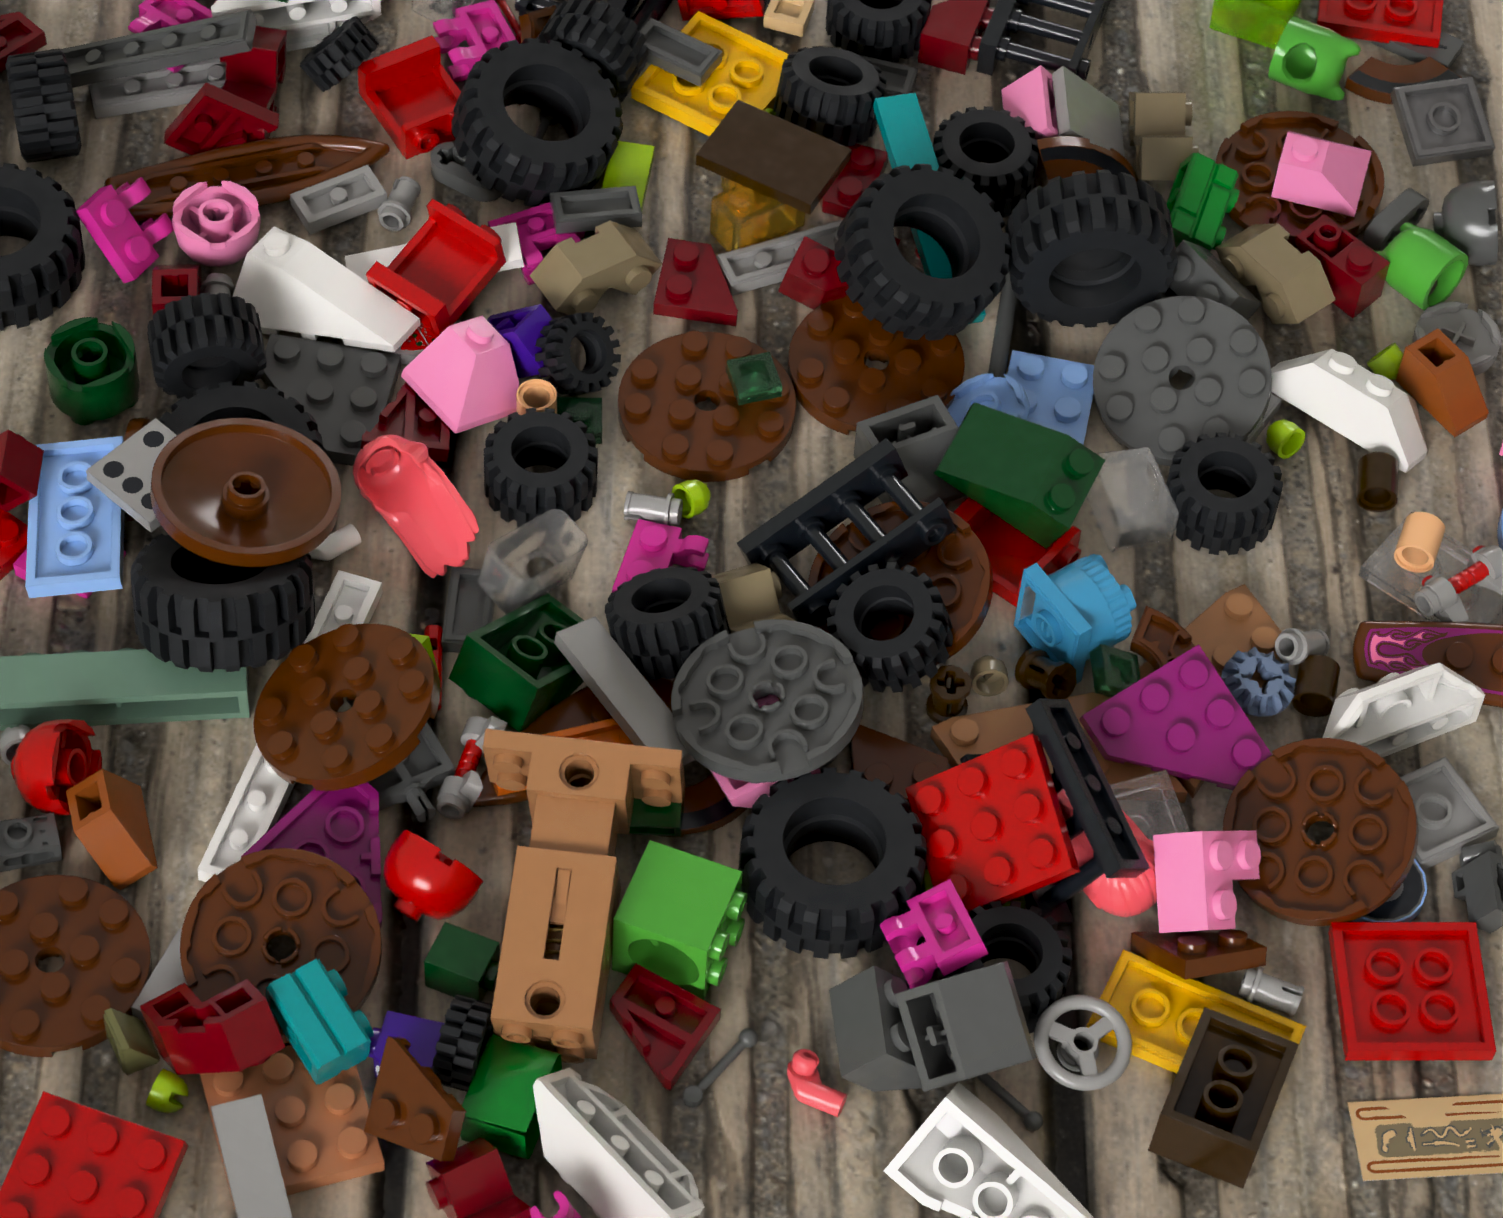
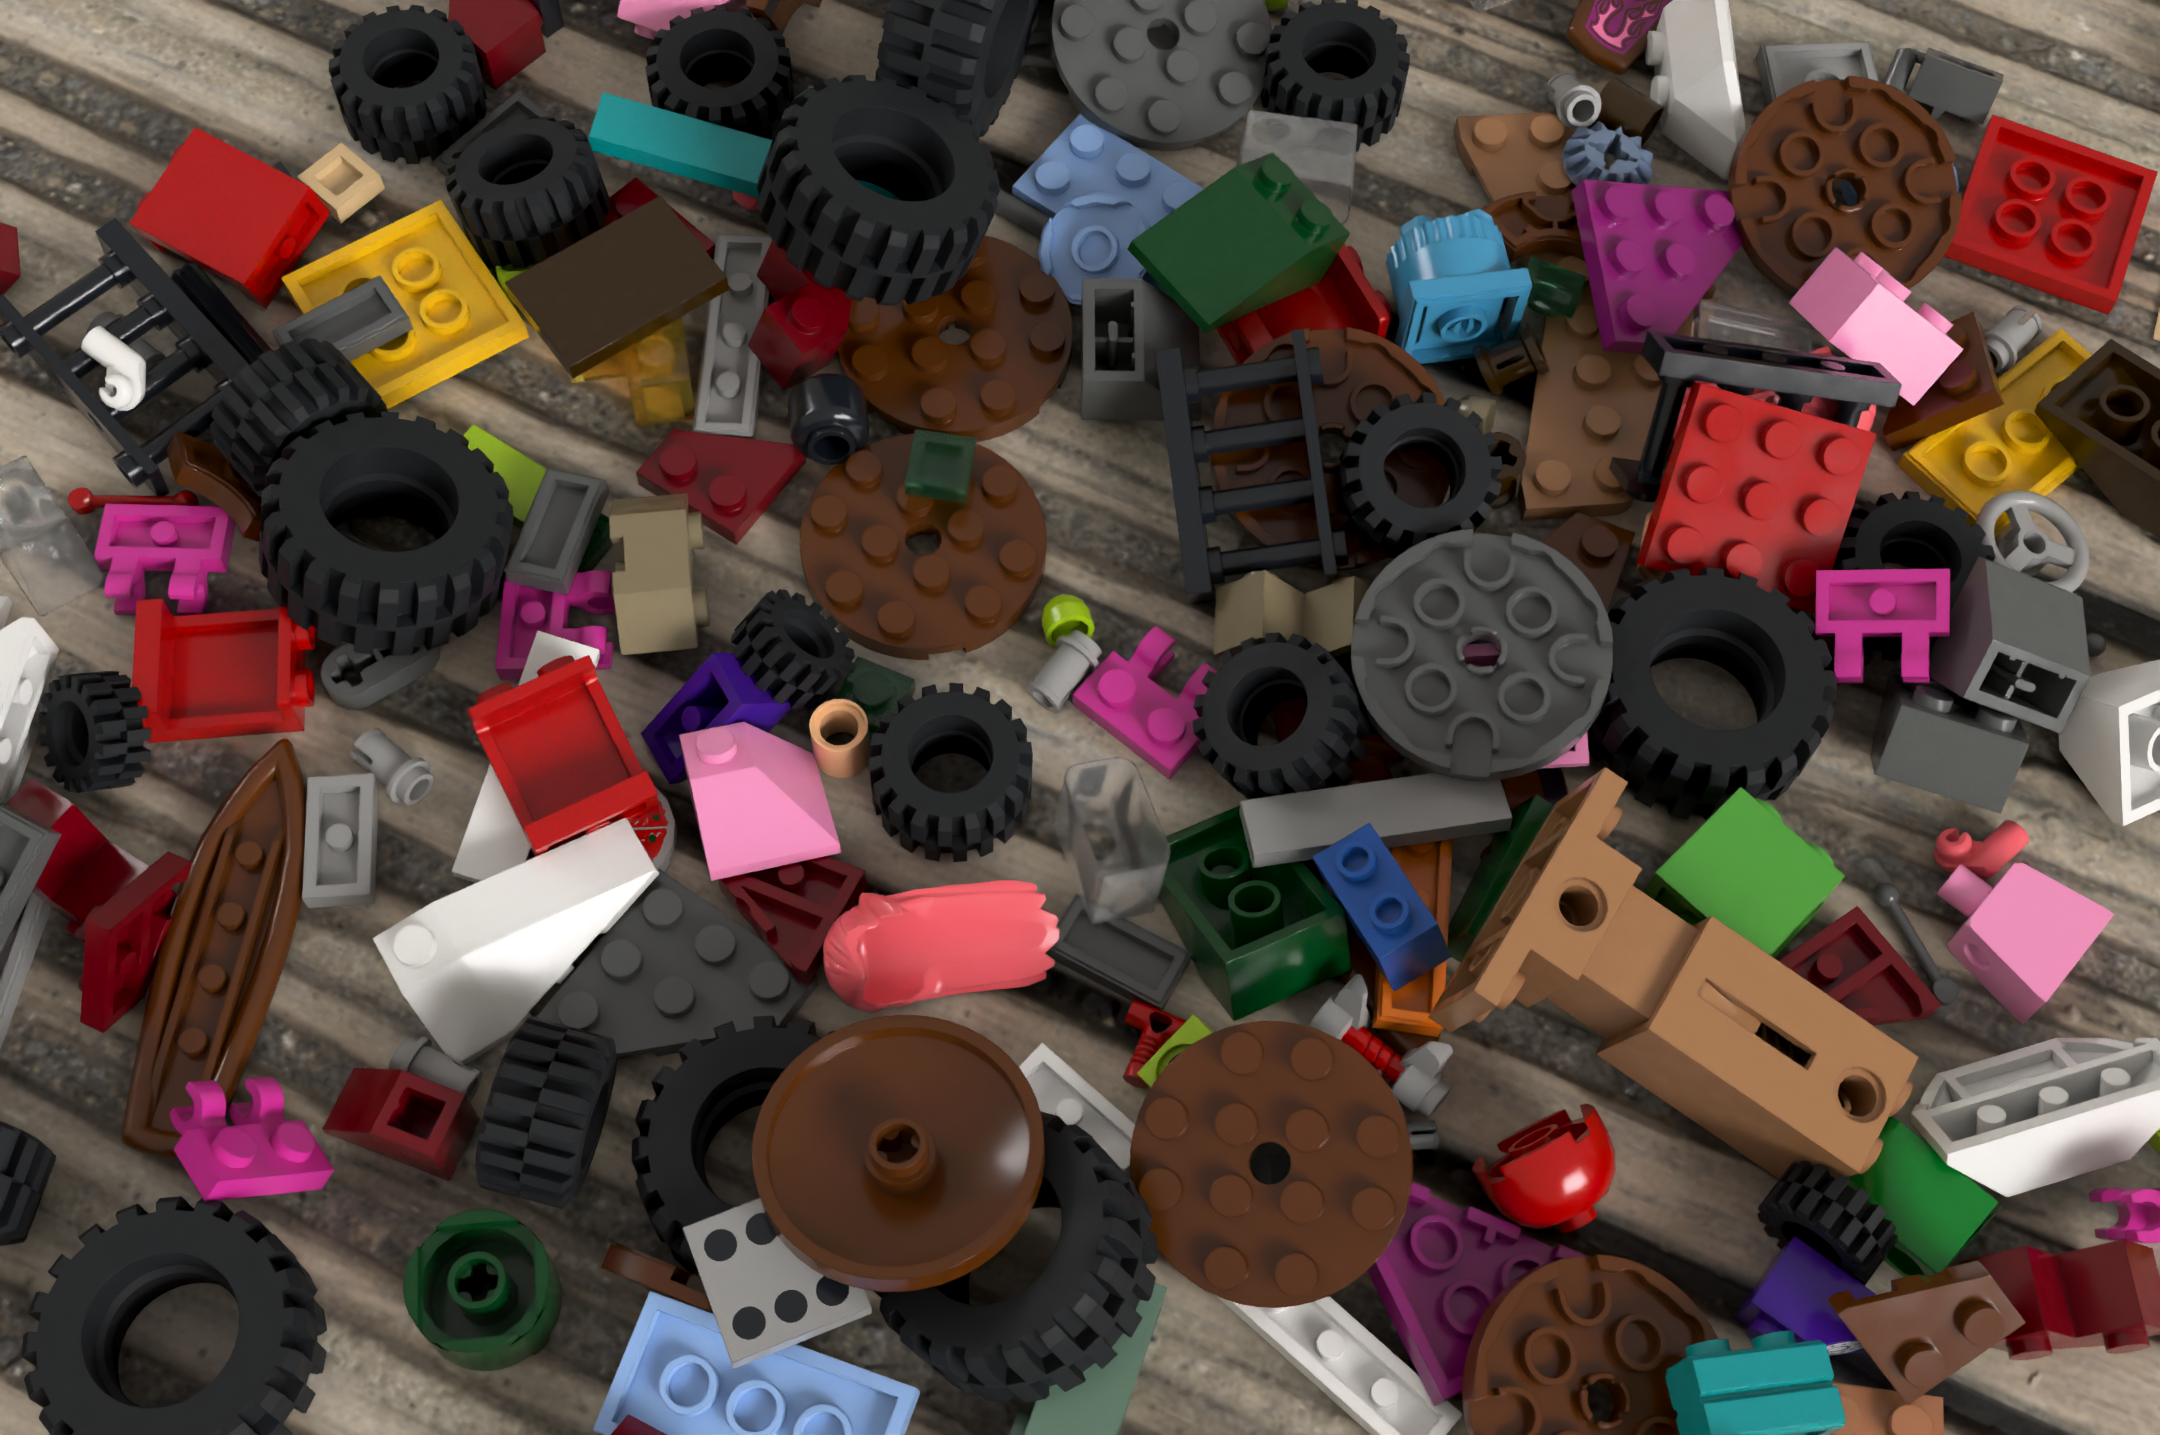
camera: 65 degrees left, 10 degrees up
bright pink cylinder [172,181,261,267] -> none
dark green brick [424,922,500,1001] -> none
none -> black head [788,373,870,465]
none -> blue brick [1312,822,1451,992]
none -> bright pink torso [1936,862,2115,1024]

